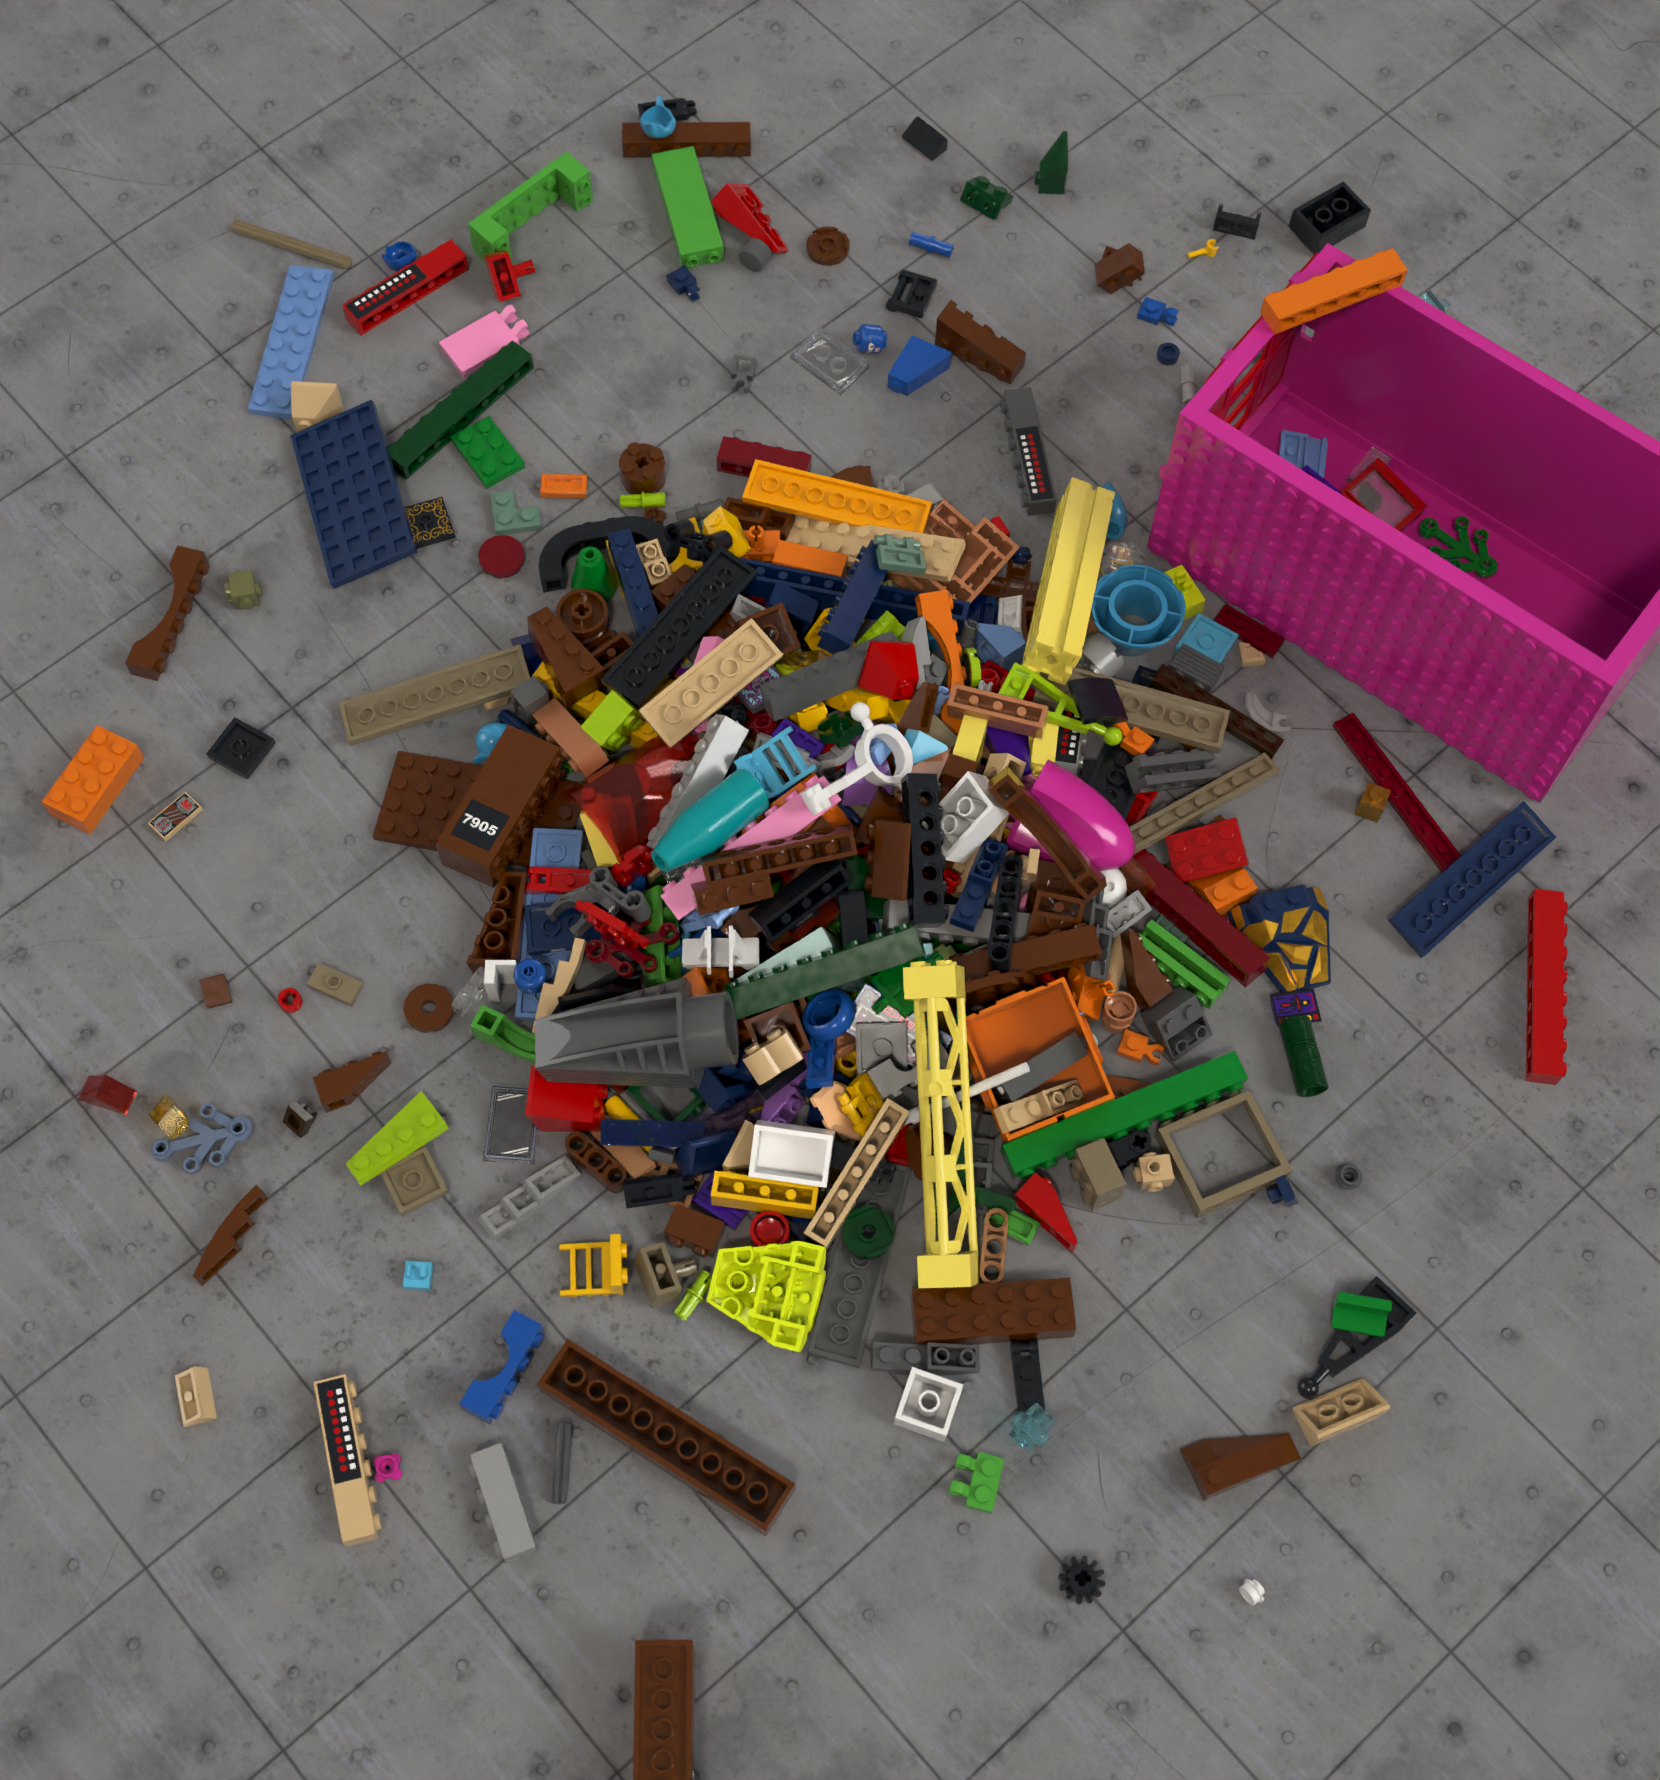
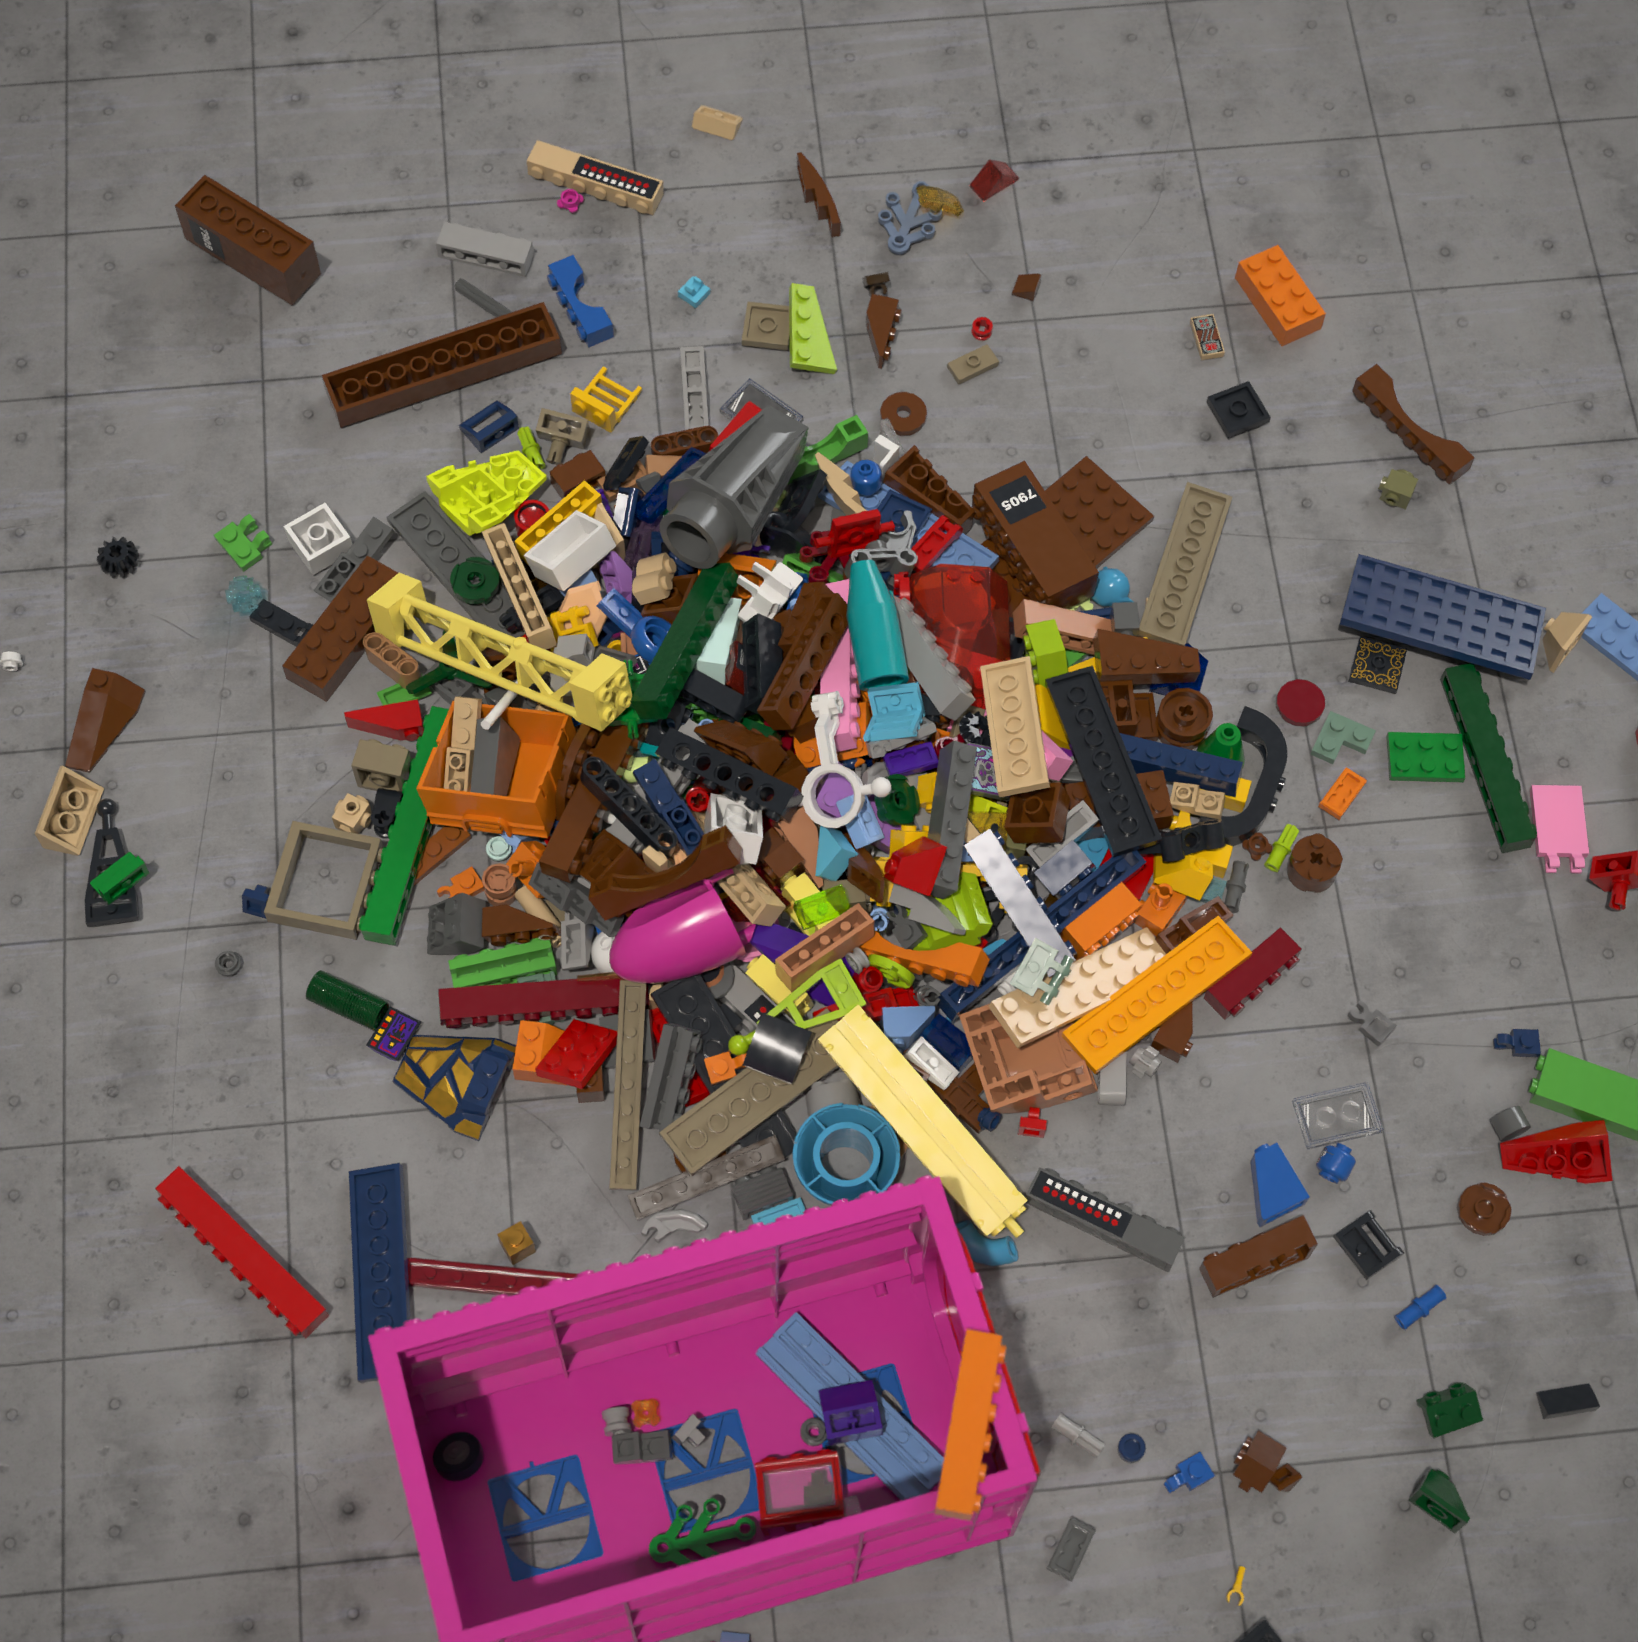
camera: 125 degrees right, 0 degrees up
none -> dark blue tile [458,400,519,454]
none -> clear neon green slope [793,884,850,931]

